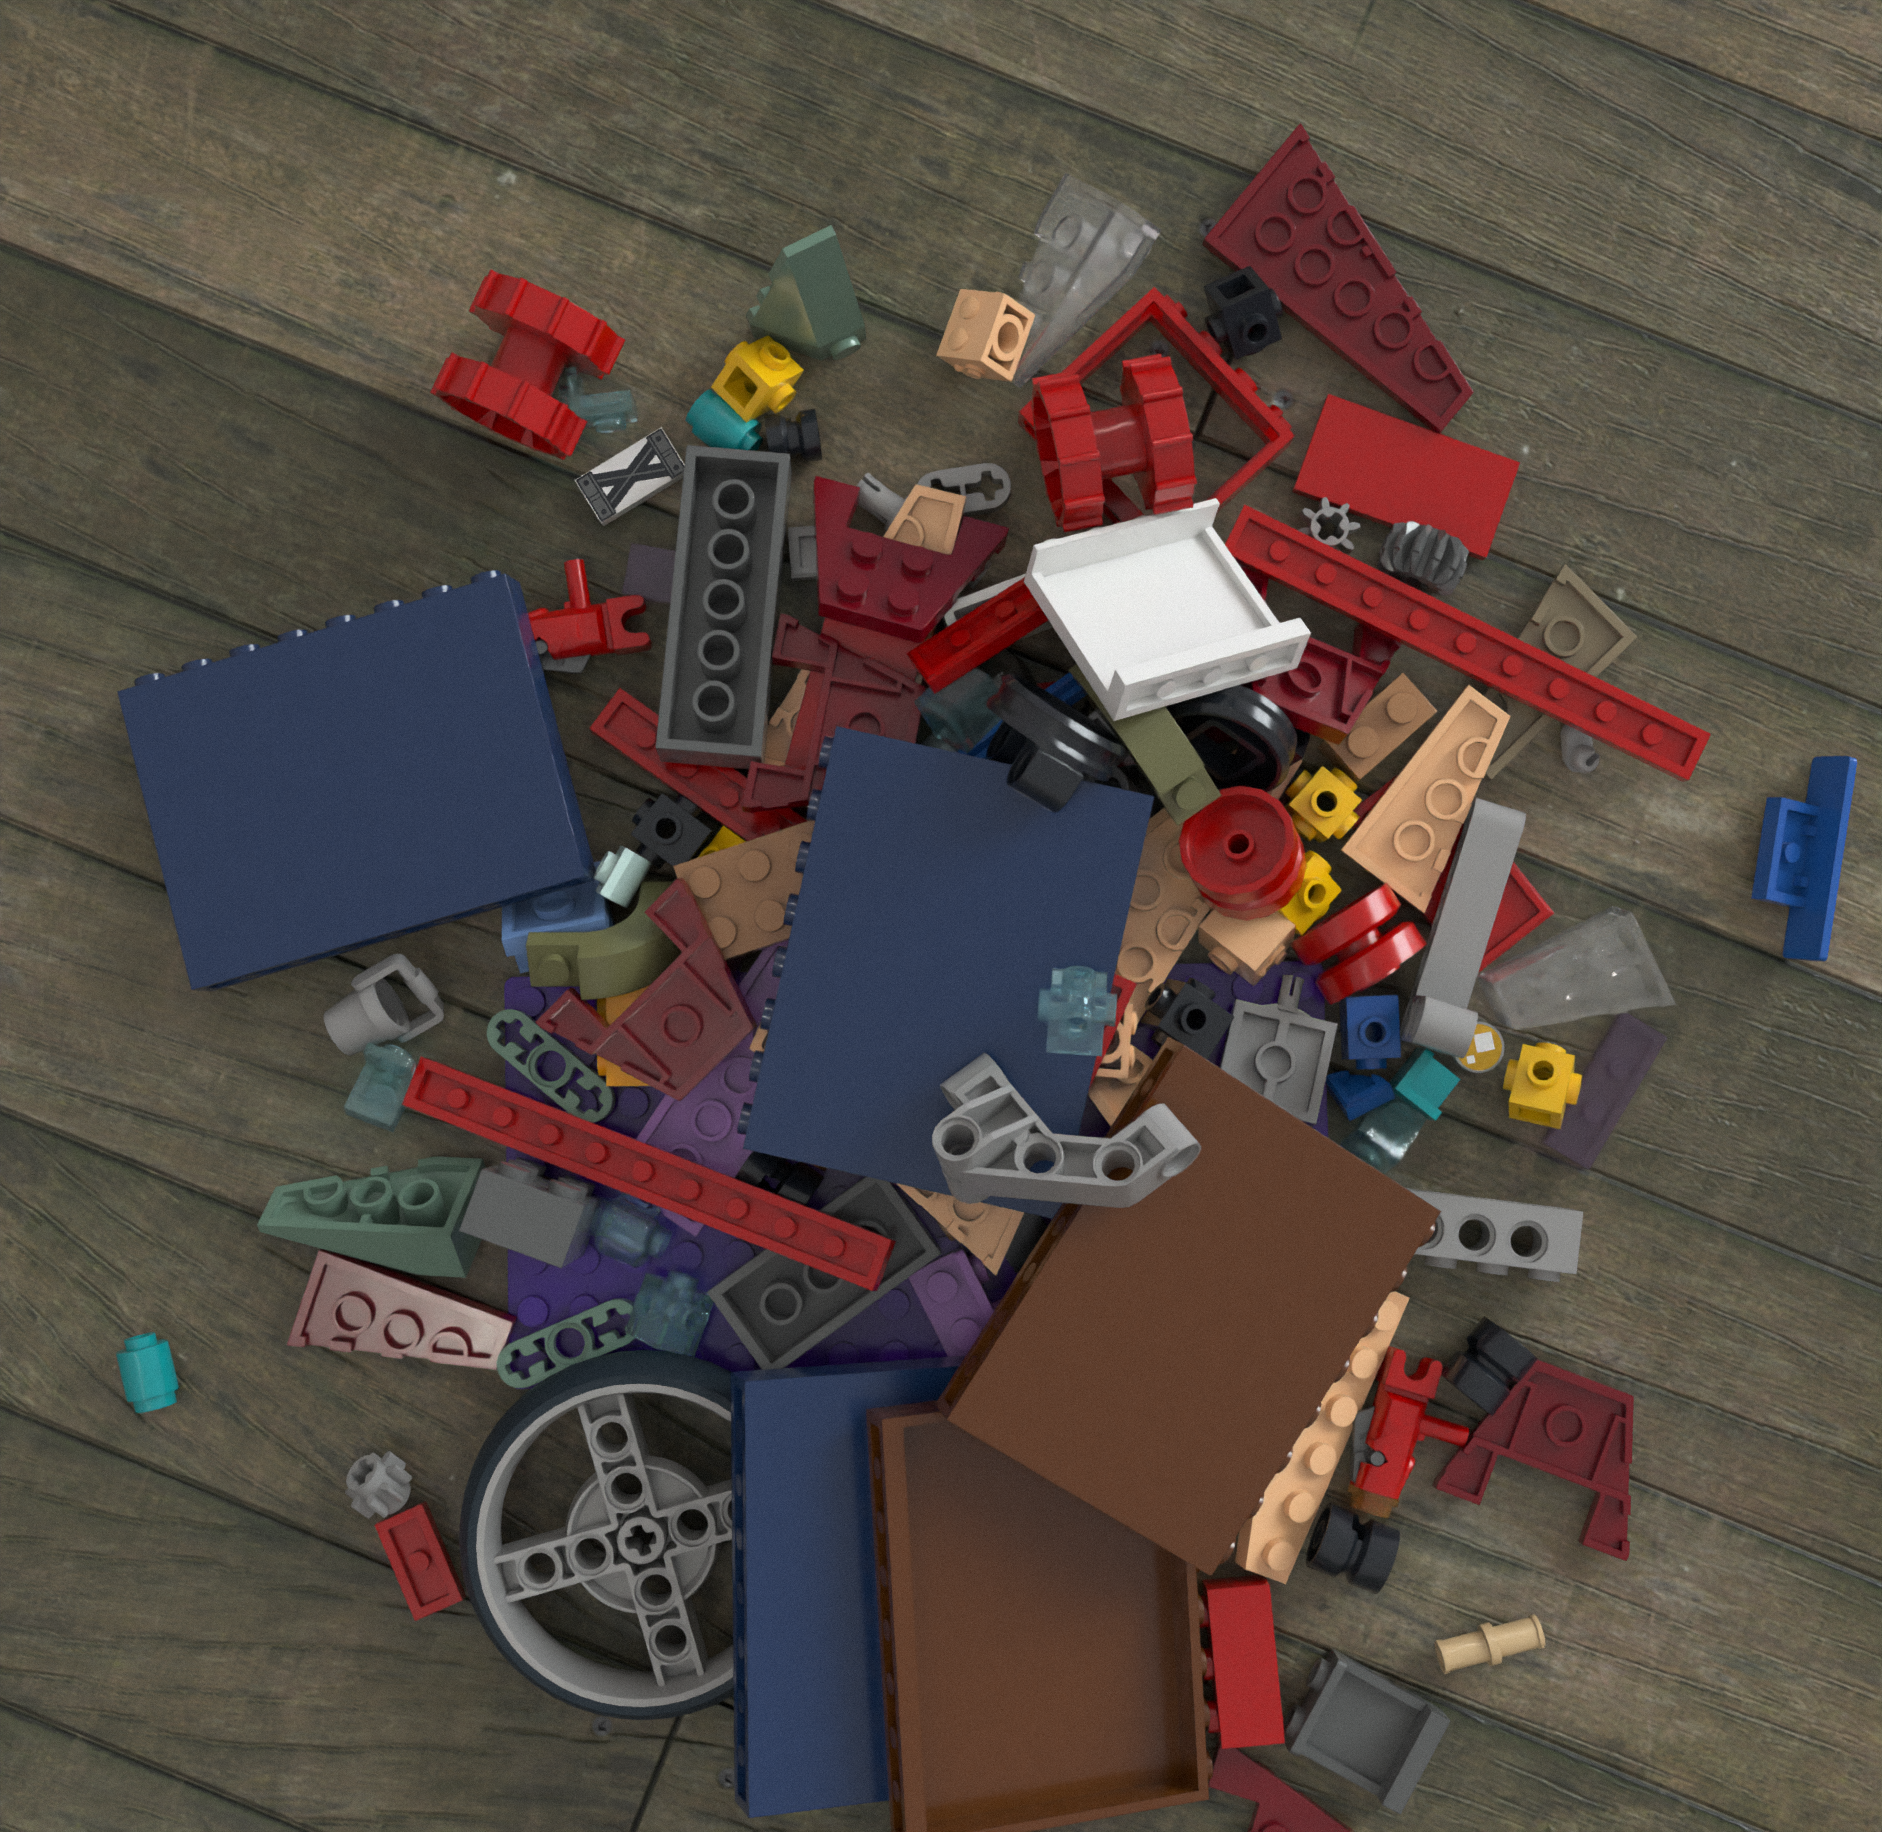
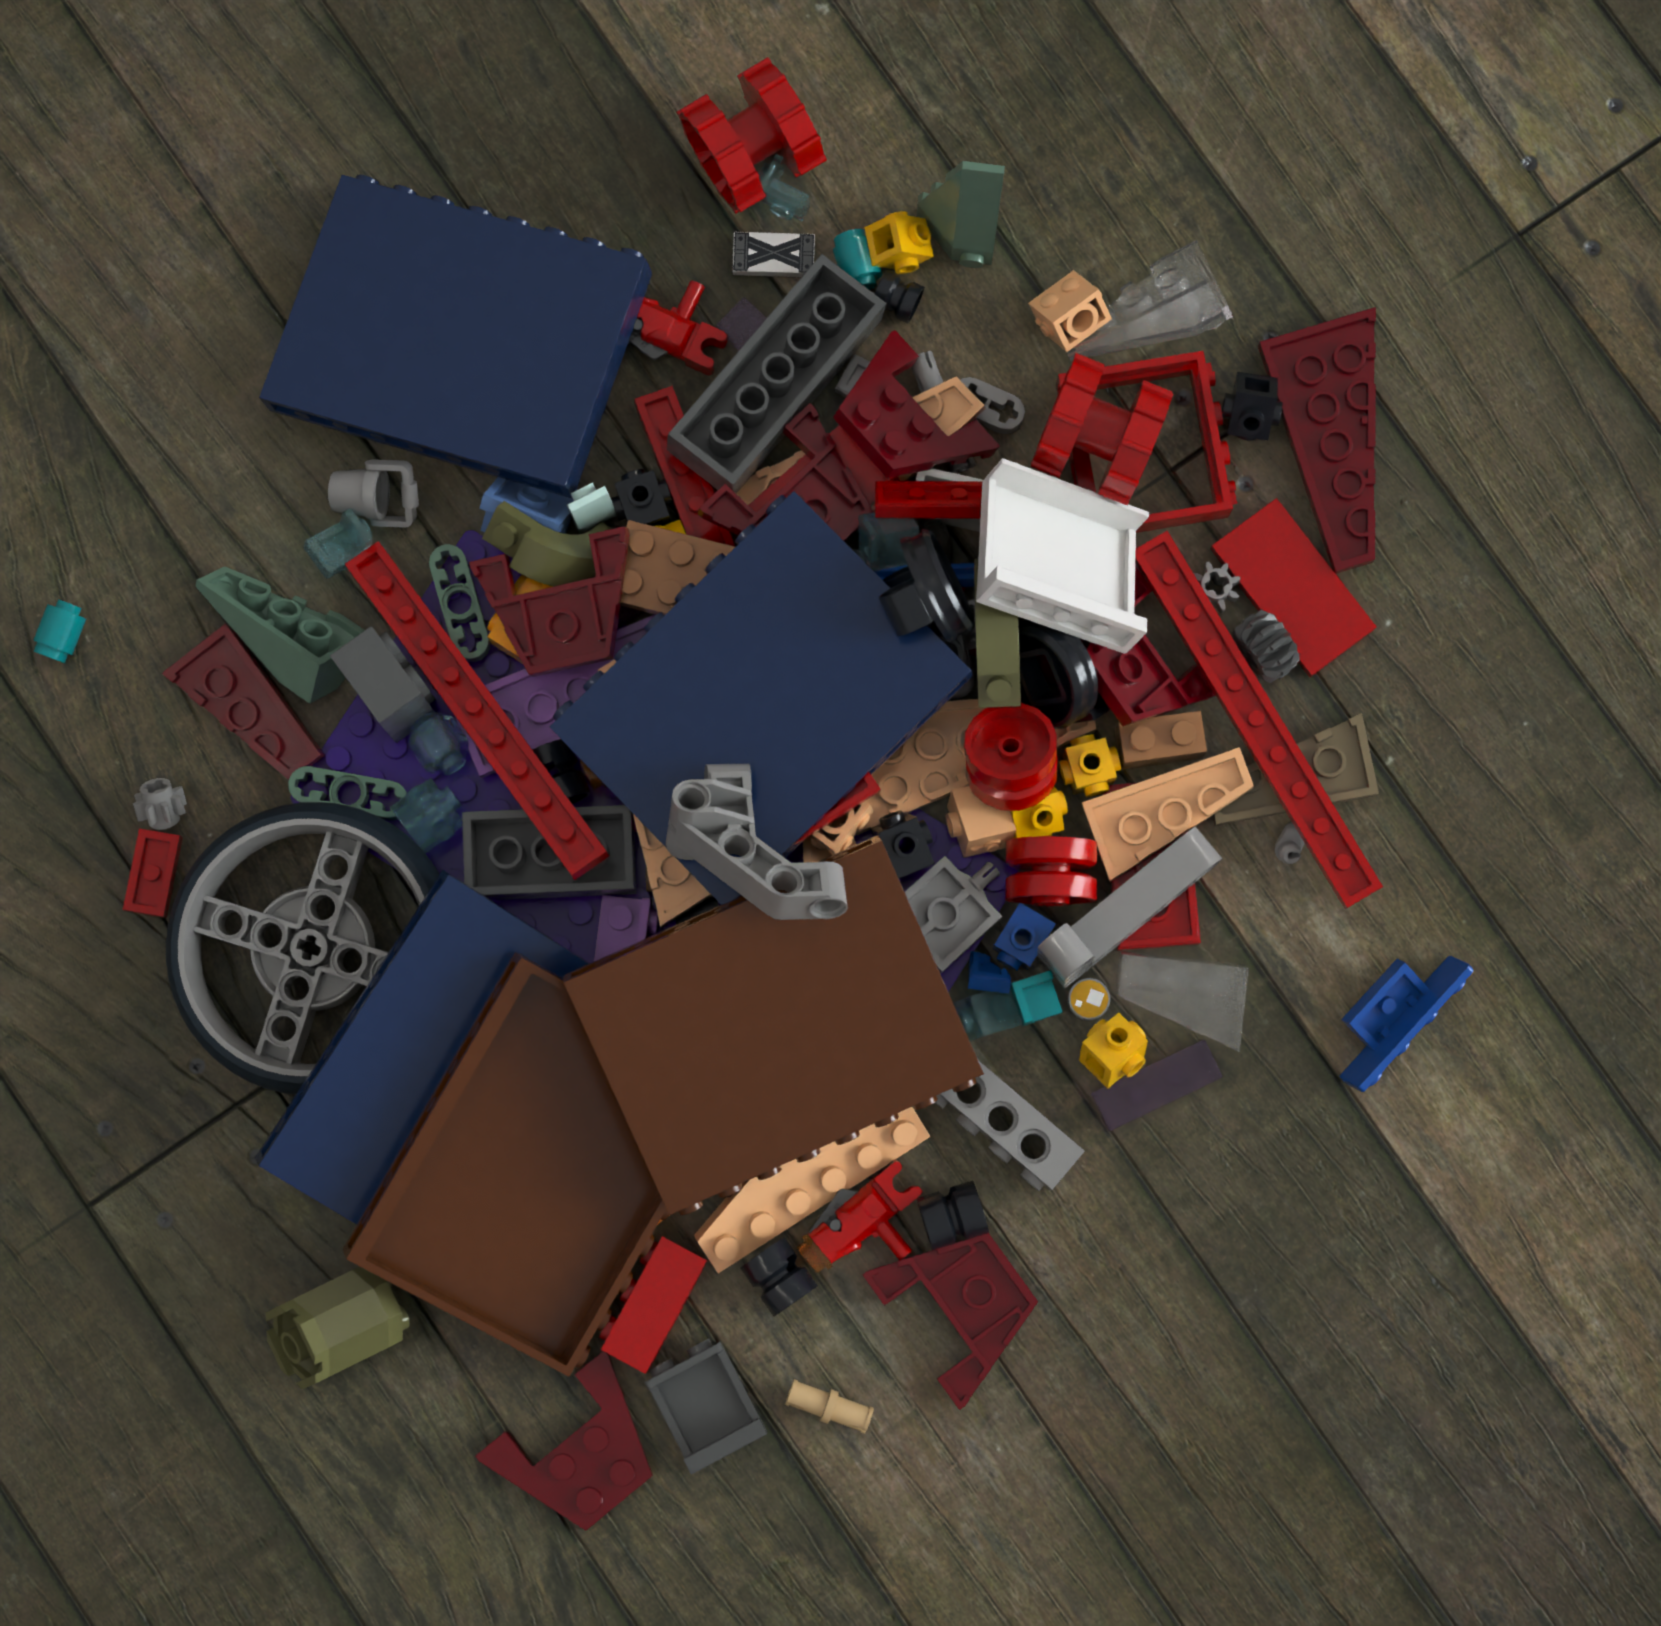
camera: 30 degrees right, 5 degrees down
clear light blue brick [1038,966,1117,1057] -> none

